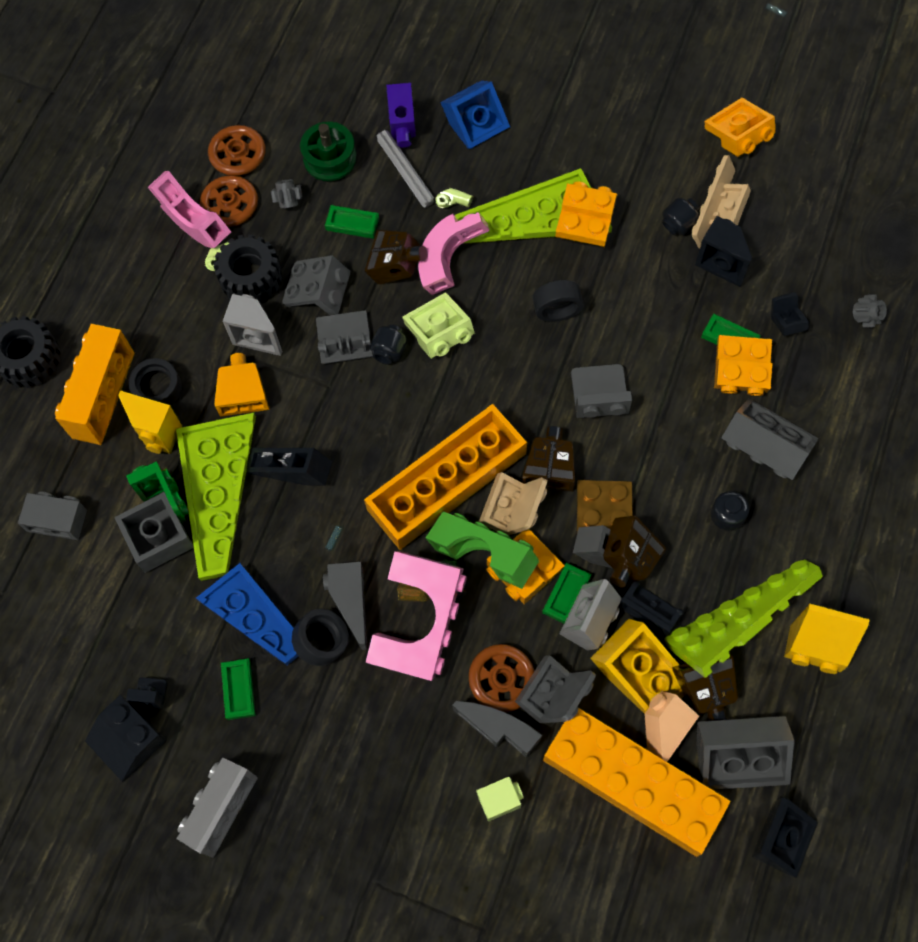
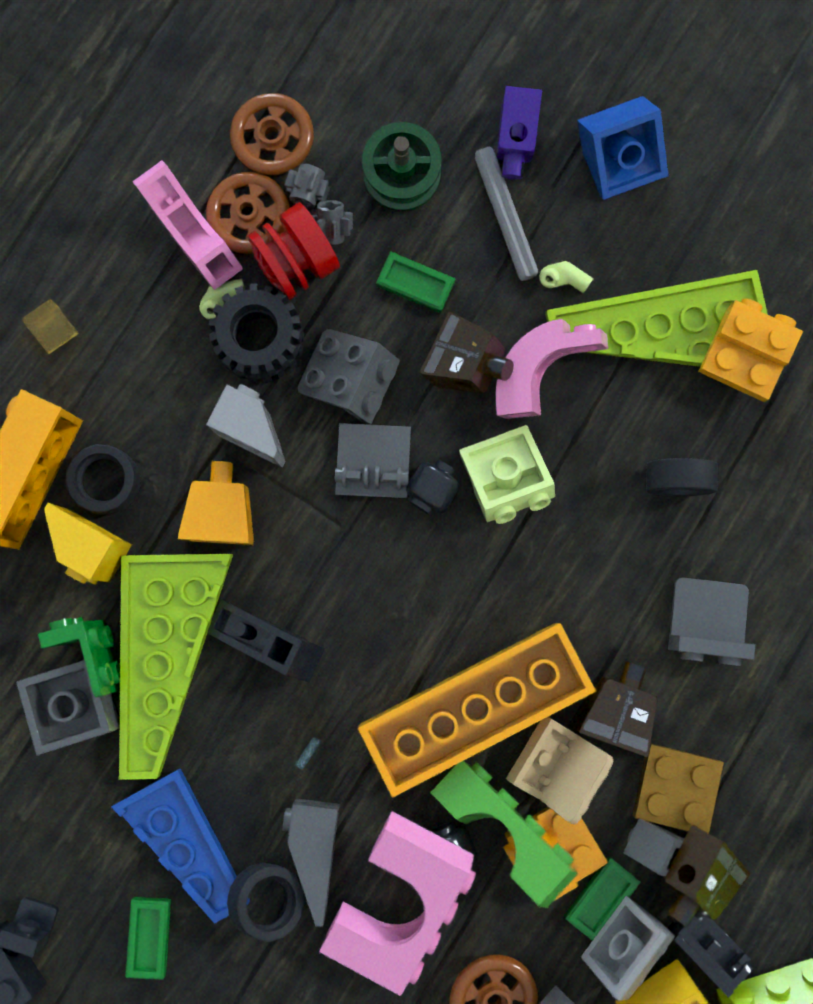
camera: 10 degrees right, 15 degrees up
none -> clear yellow slope [22,299,78,354]
none -> red wheel [247,202,340,300]
none -> dark grey gear [284,164,330,209]

